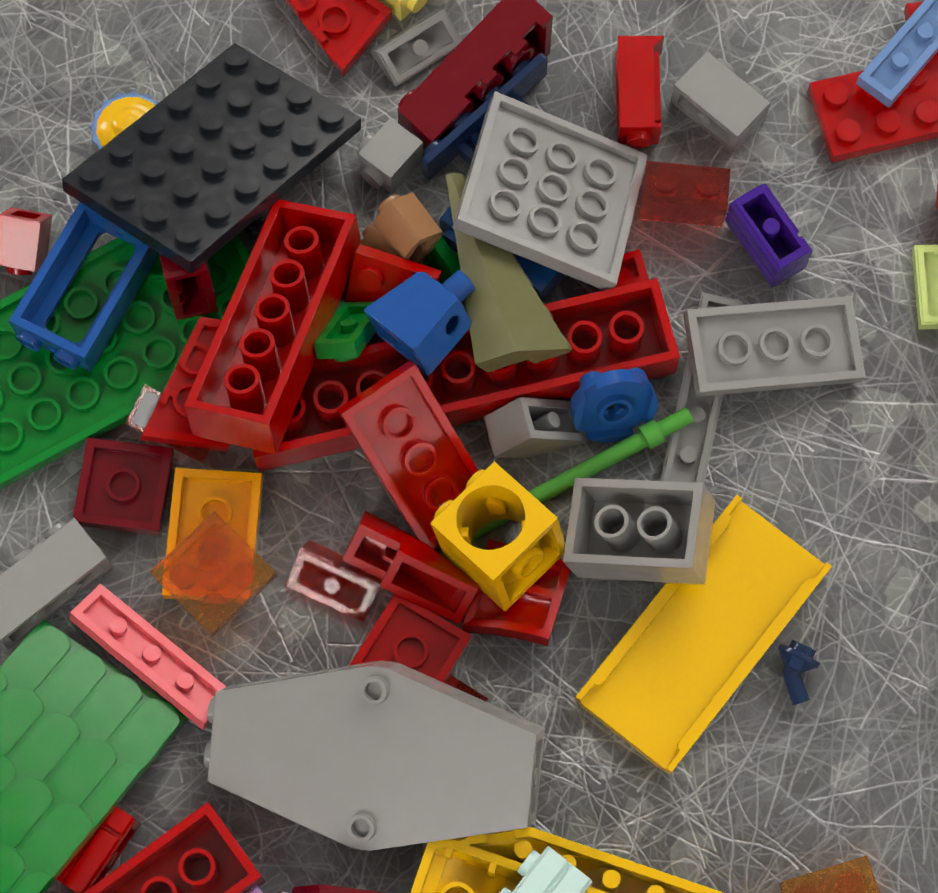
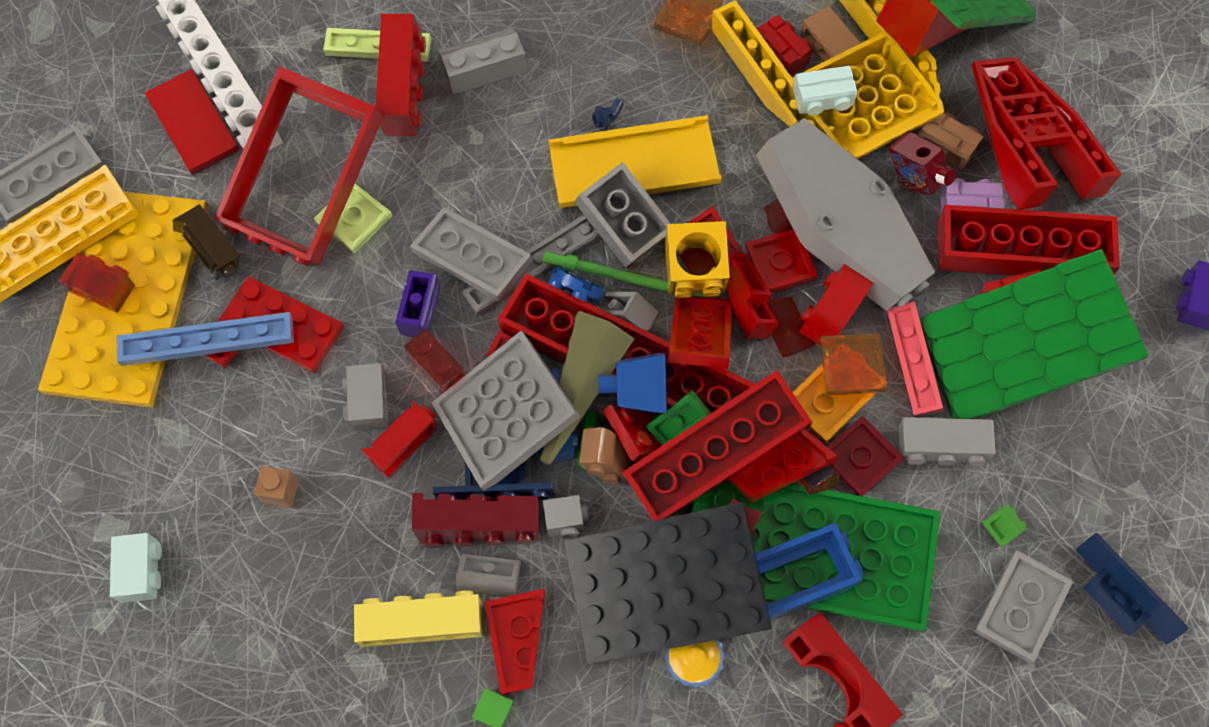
camera: 135 degrees left, 5 degrees down
none -> red brick [798,264,873,350]

